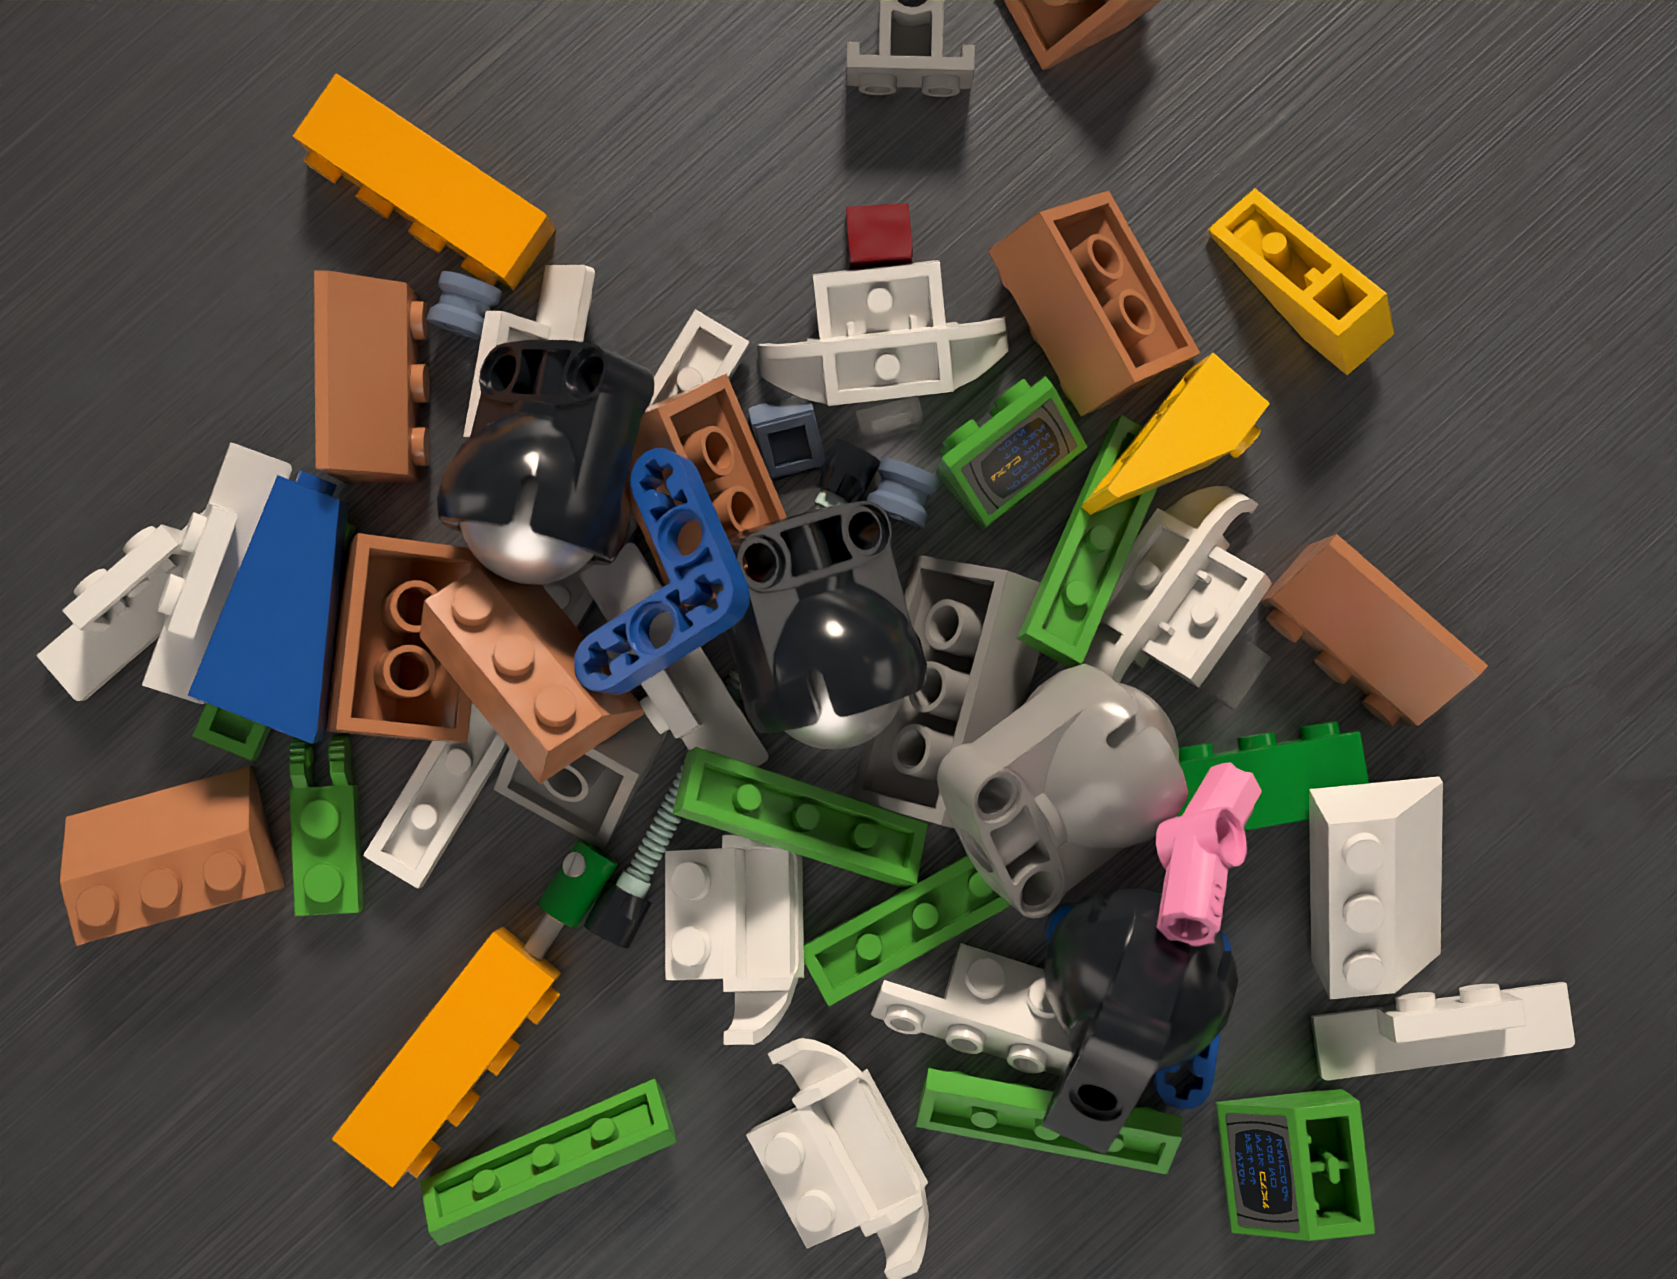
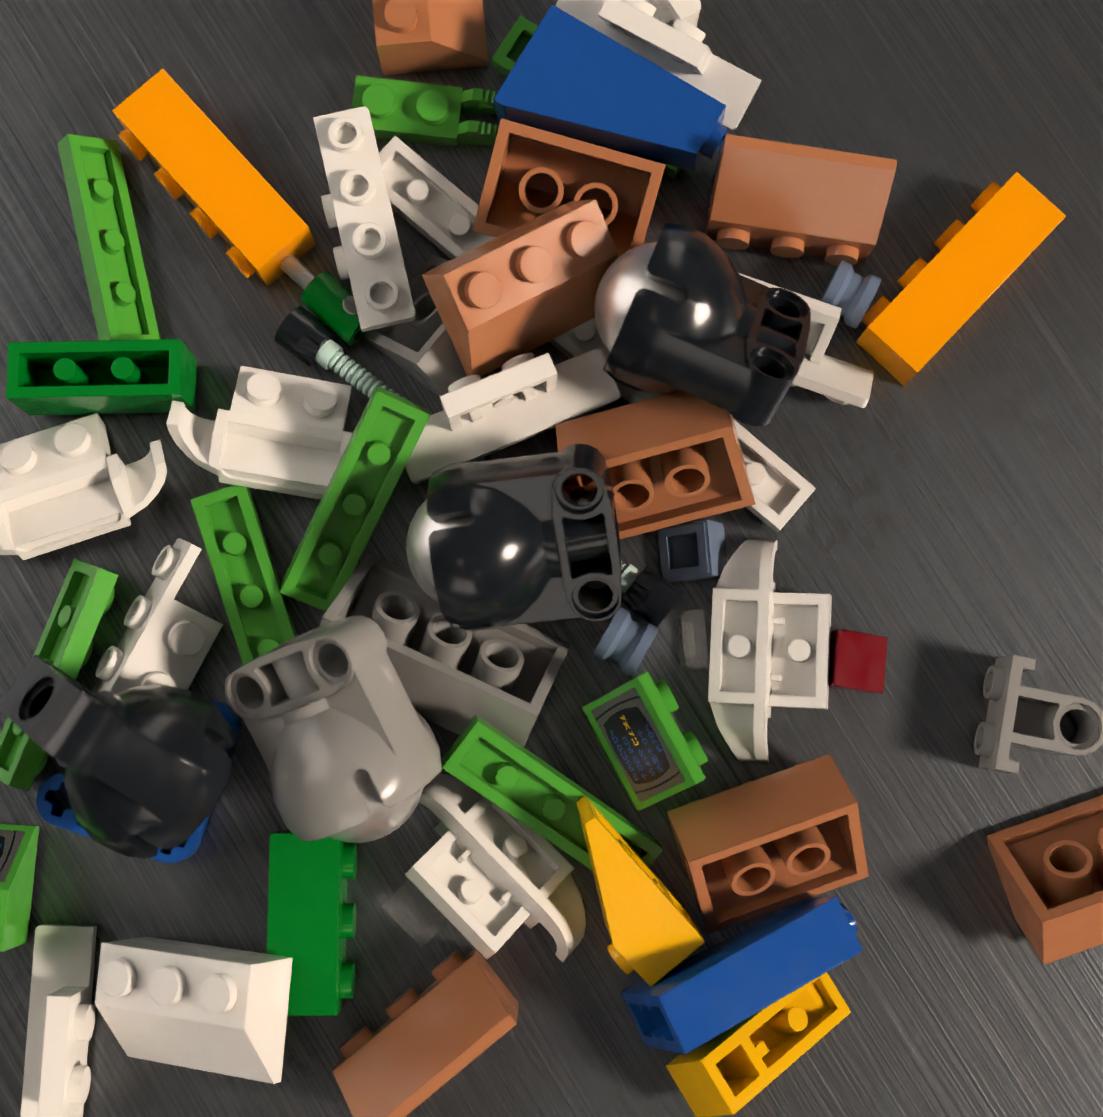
camera: 95 degrees right, 5 degrees down
blue beam [574,448,750,695] -> none
bright pink piece [1156,762,1262,946] -> none
none -> green brick [6,339,197,415]
none -> white bracket [313,106,416,332]
none -> blue slope [620,896,863,1054]

